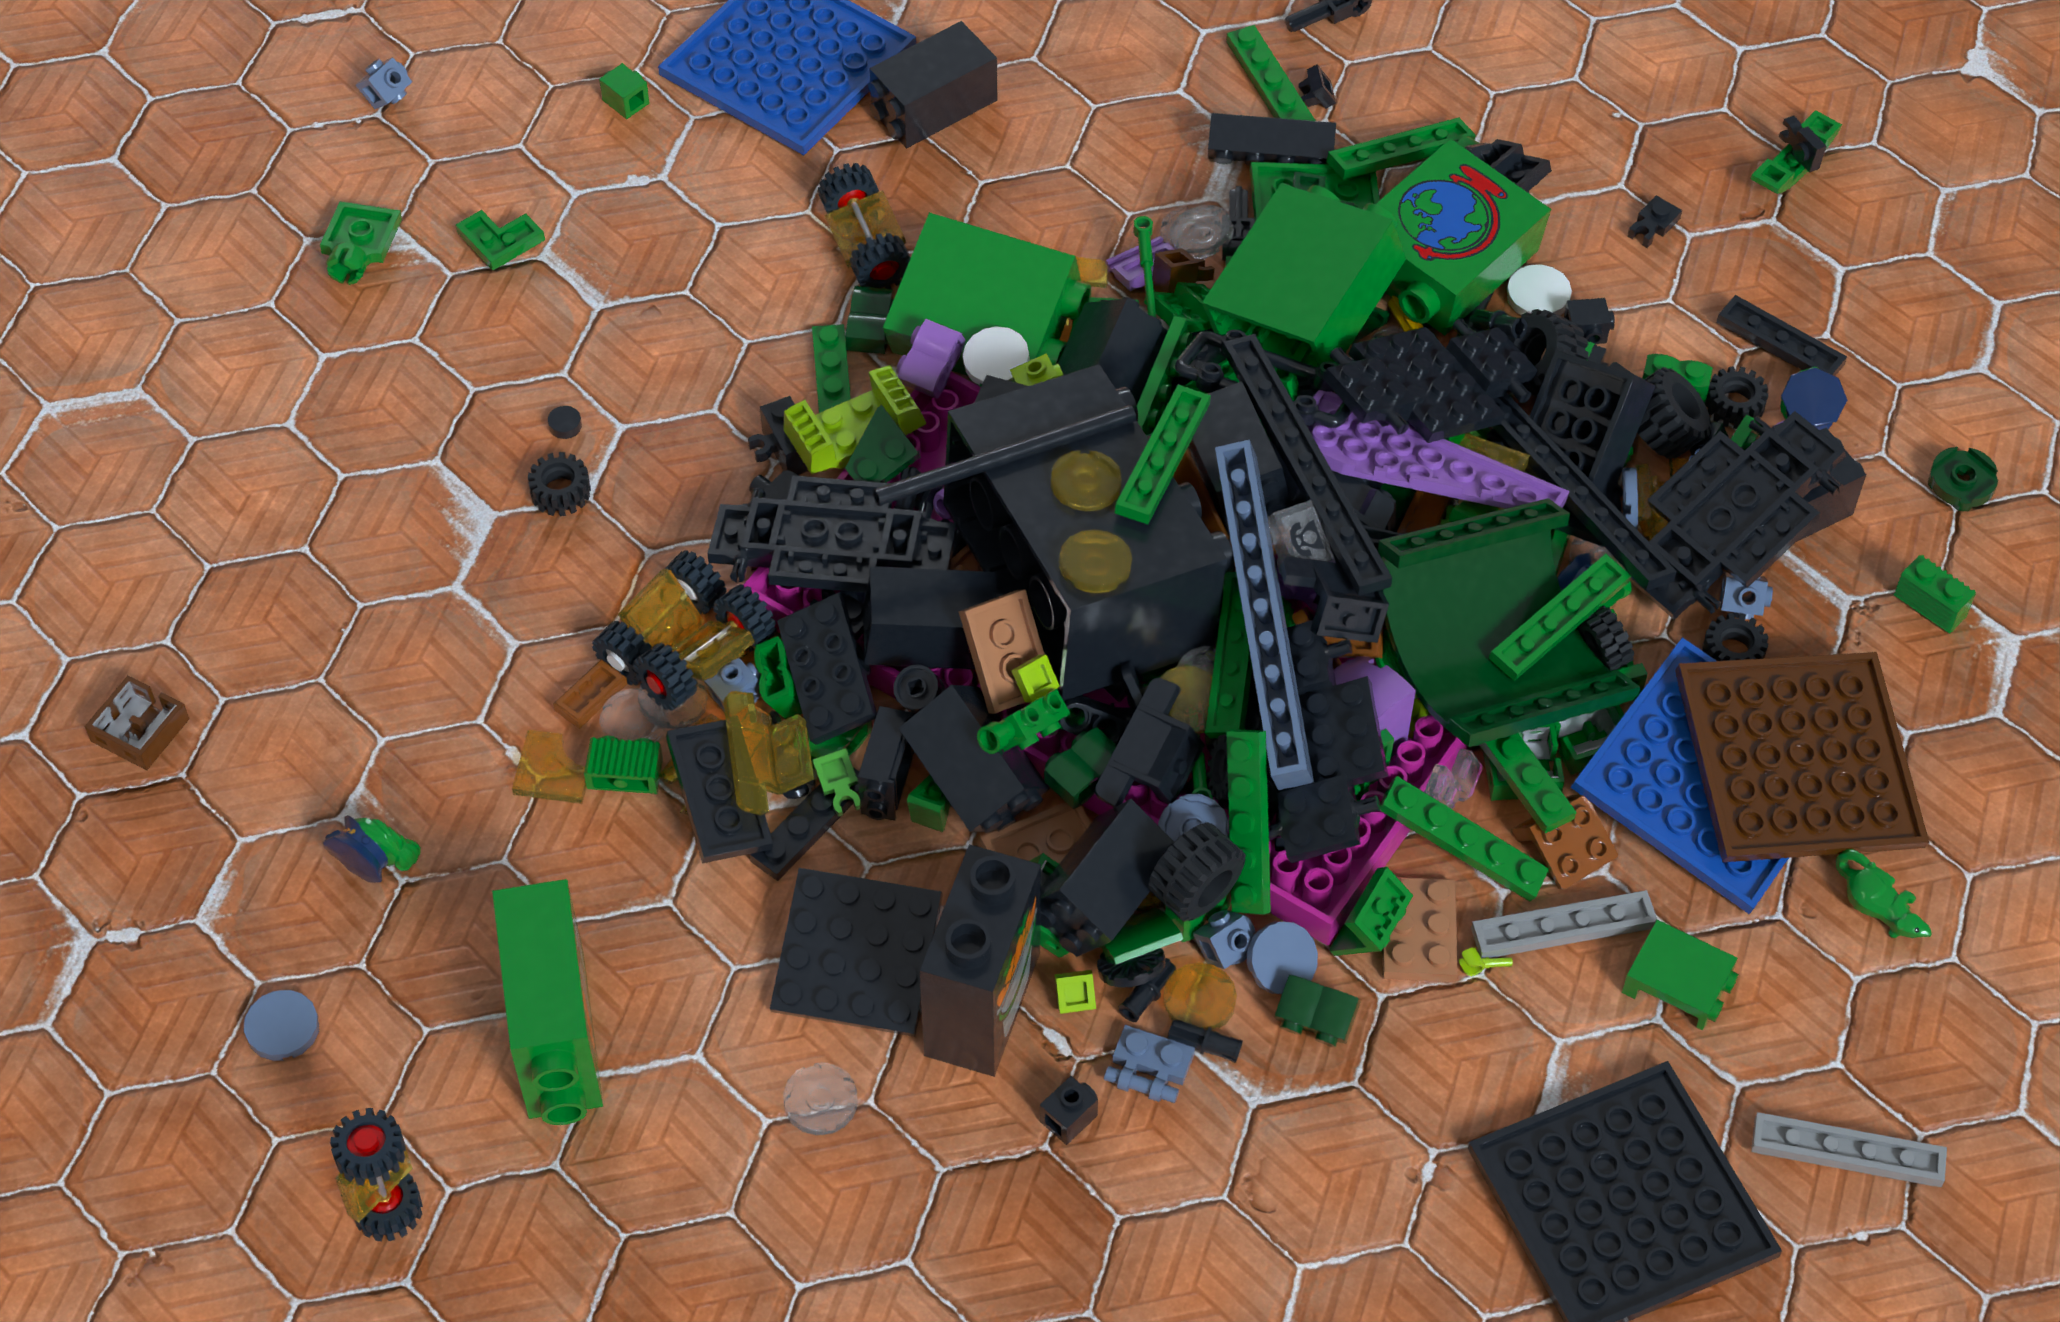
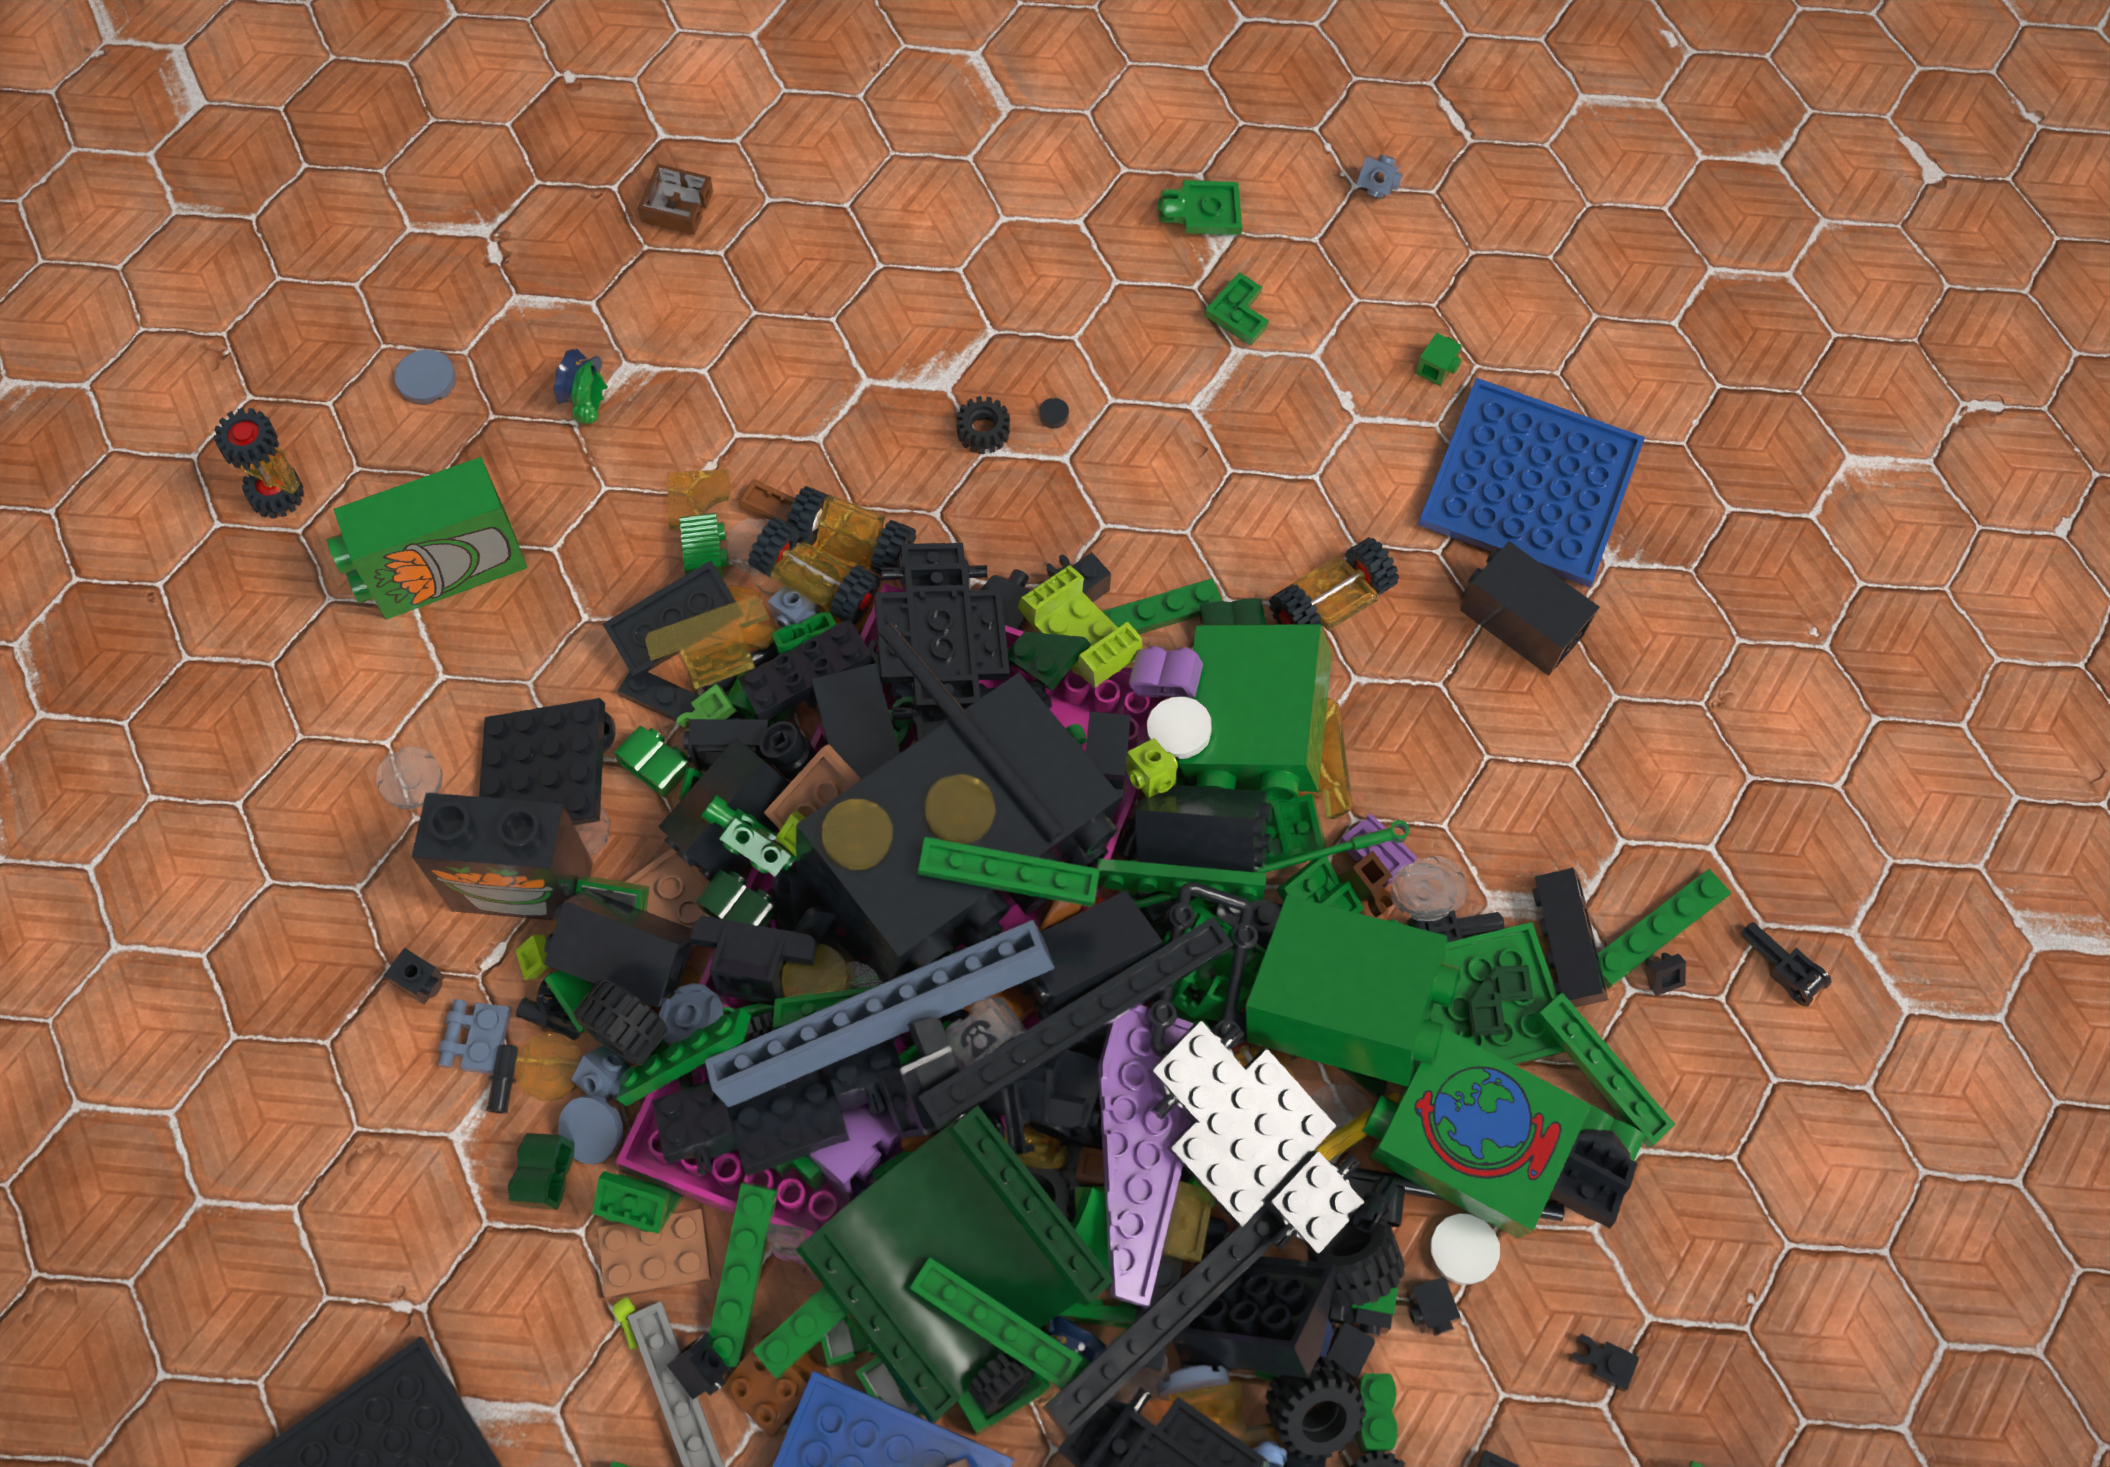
camera: 75 degrees right, 10 degrees up
none -> green brick [614,726,689,798]
none -> black brick [666,1331,729,1400]

